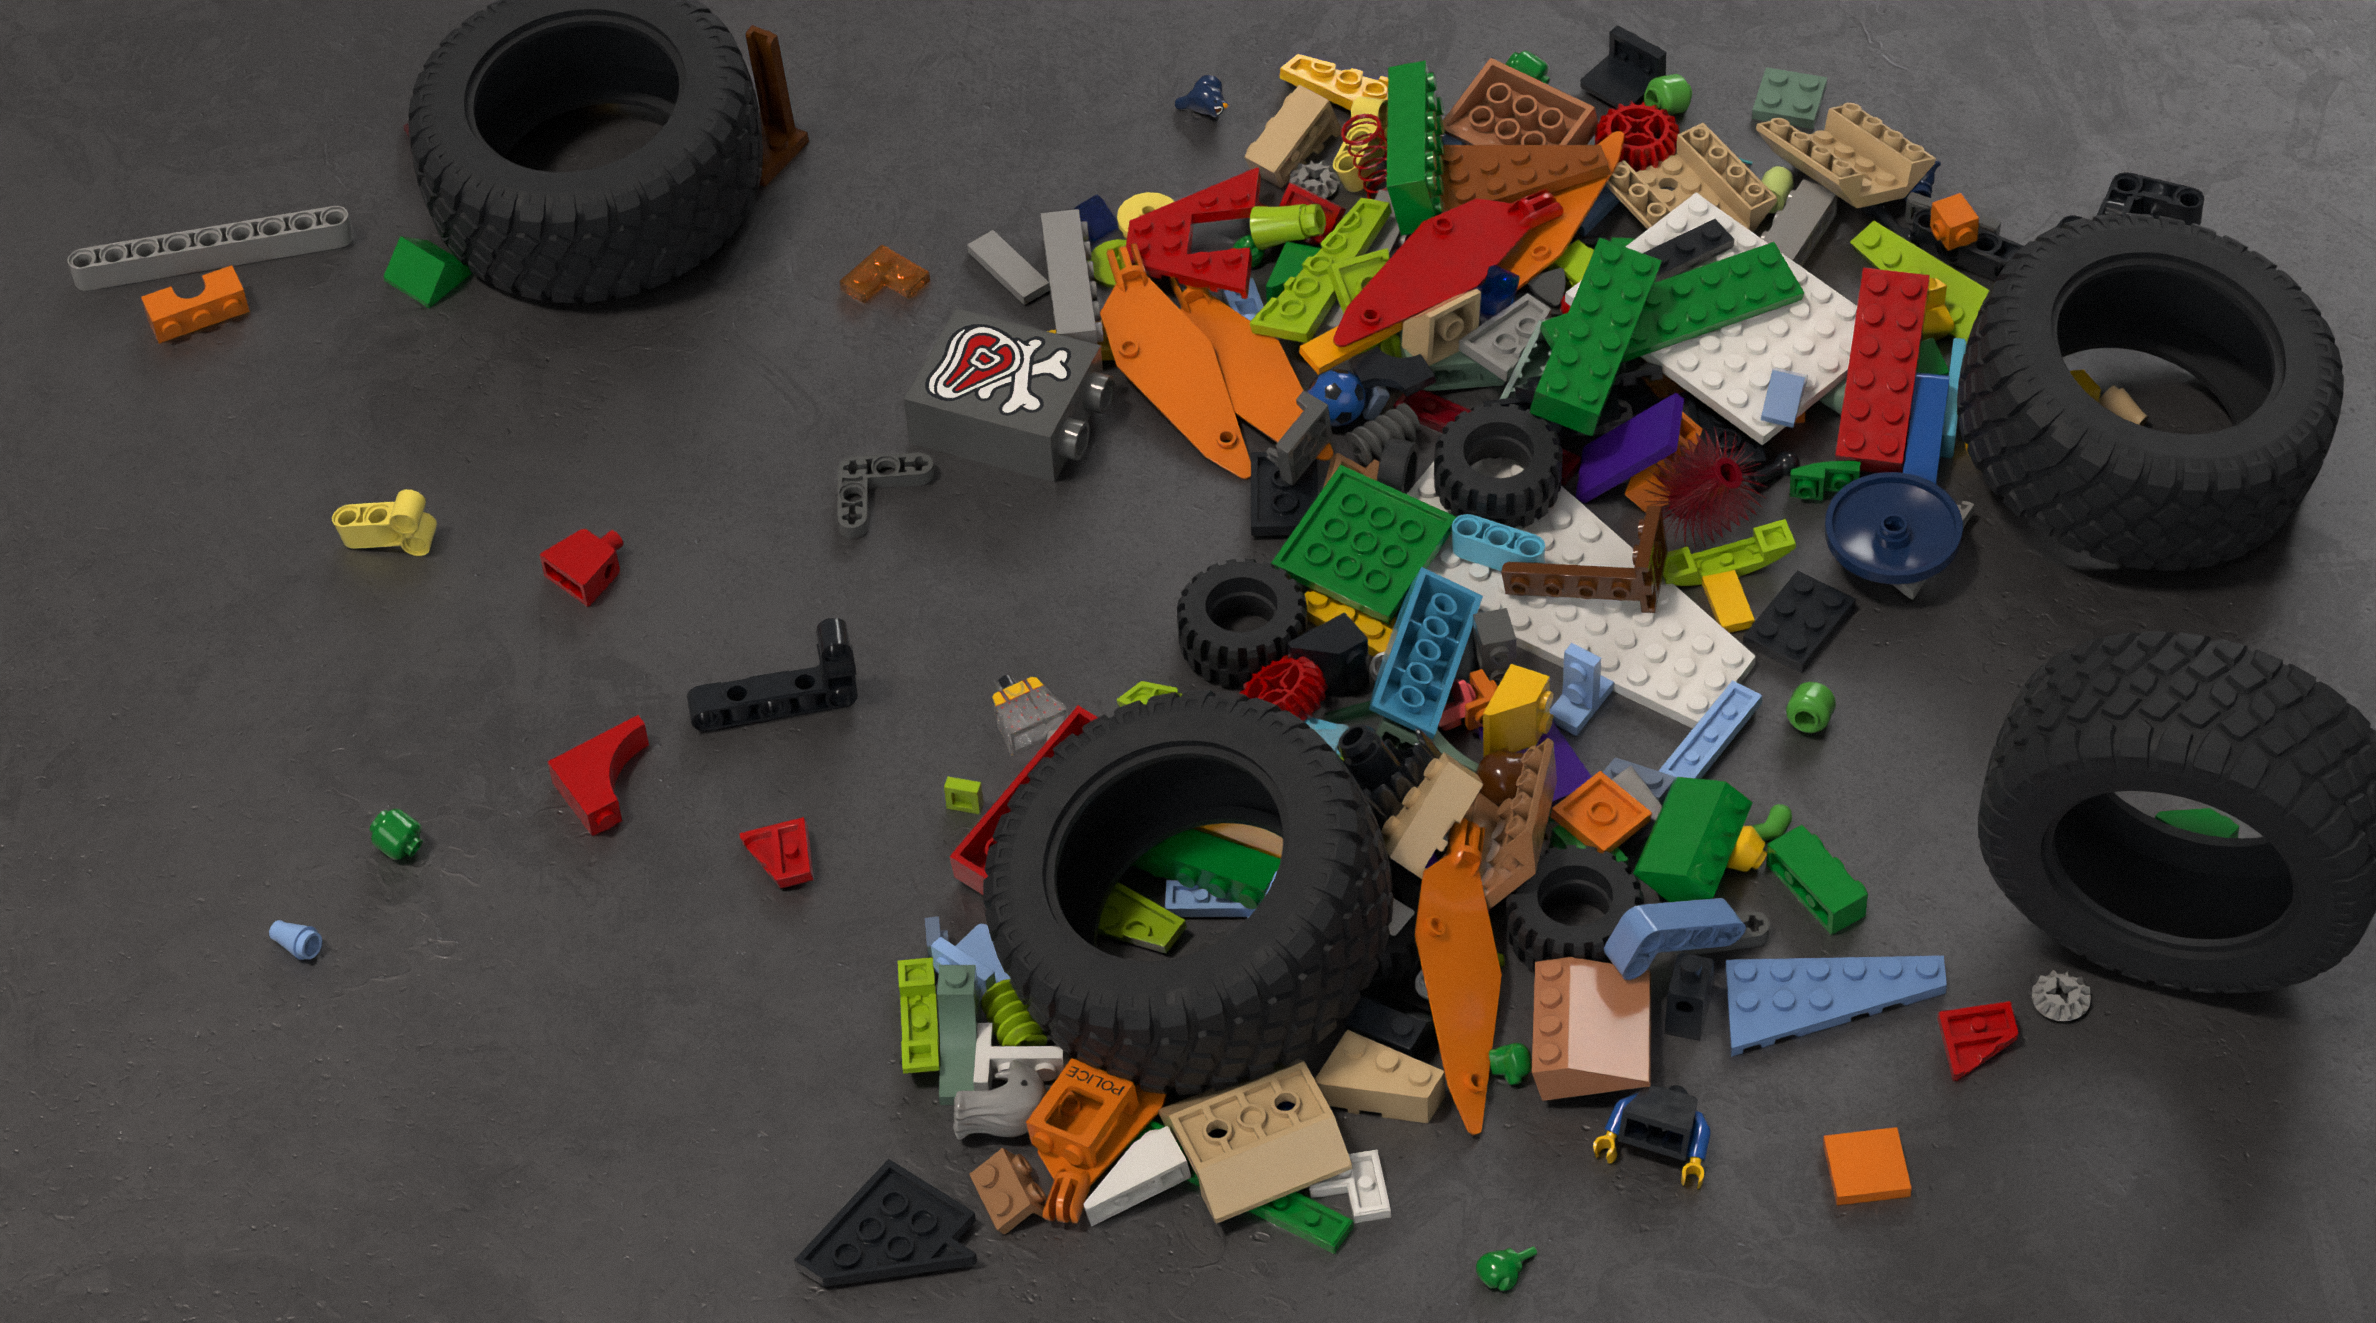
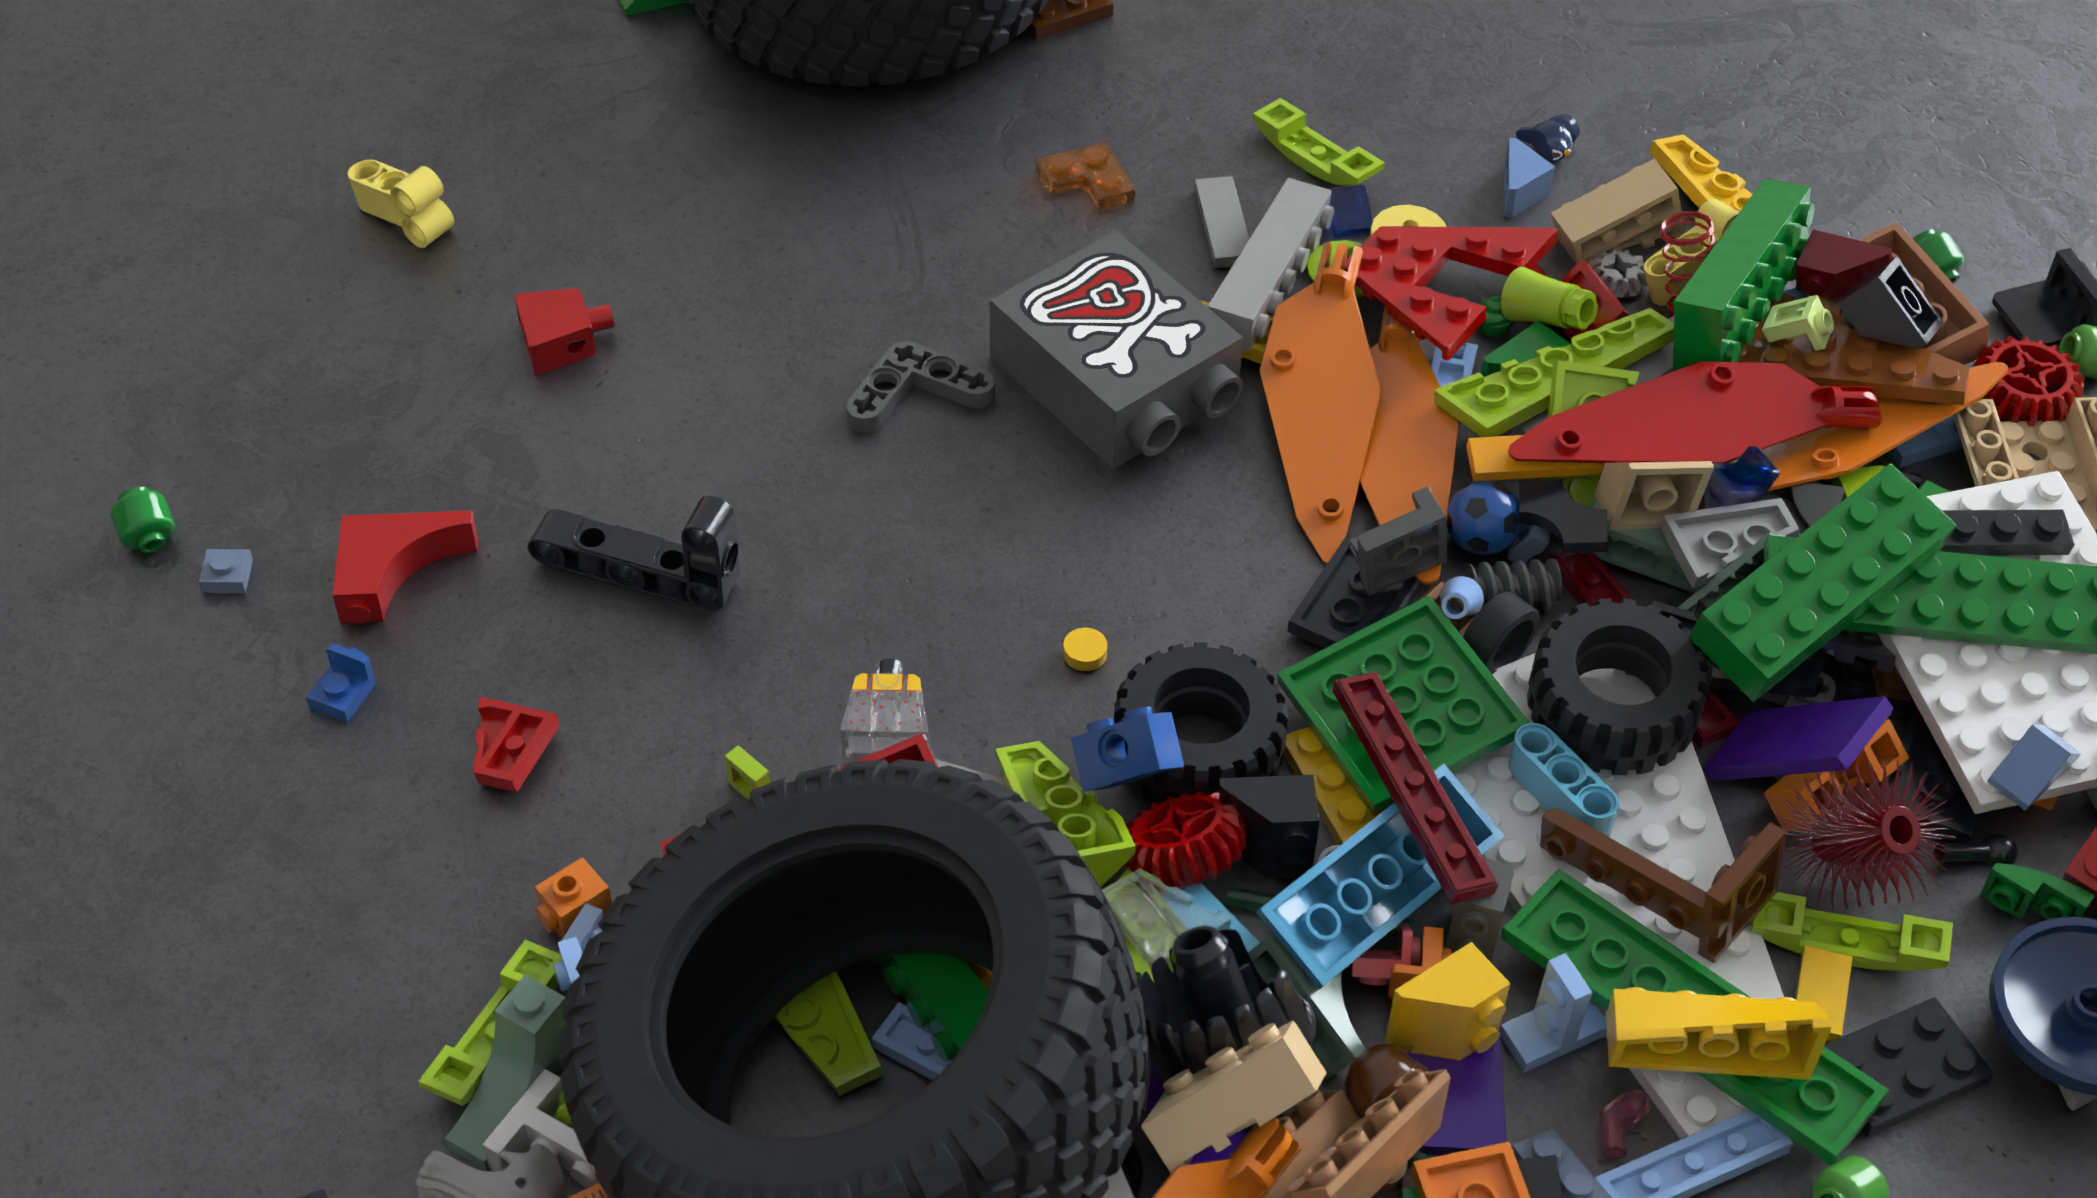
camera: 25 degrees right, 0 degrees up
none -> sand blue plate [199,549,253,593]
none -> blue bracket [306,643,376,723]
none -> orange brick [535,857,612,939]
none -> yellow tile [1063,627,1107,671]
none -> blue brick [1071,706,1185,792]
none -> lime slope [1253,98,1385,186]
none -> dark red tile [1332,672,1499,905]
none -> light blue cone [1440,576,1484,620]
none -> green plate [1501,868,1889,1166]
none -> medium blue slope [1504,138,1555,218]
none -> clear pink arm [1599,1090,1651,1159]
none -> yellow wedge [1606,987,1832,1080]
none -> yellowish green bracket [1762,295,1834,351]
none -> dark red slope [1796,229,1892,300]
none -> black slope [1837,256,1943,349]

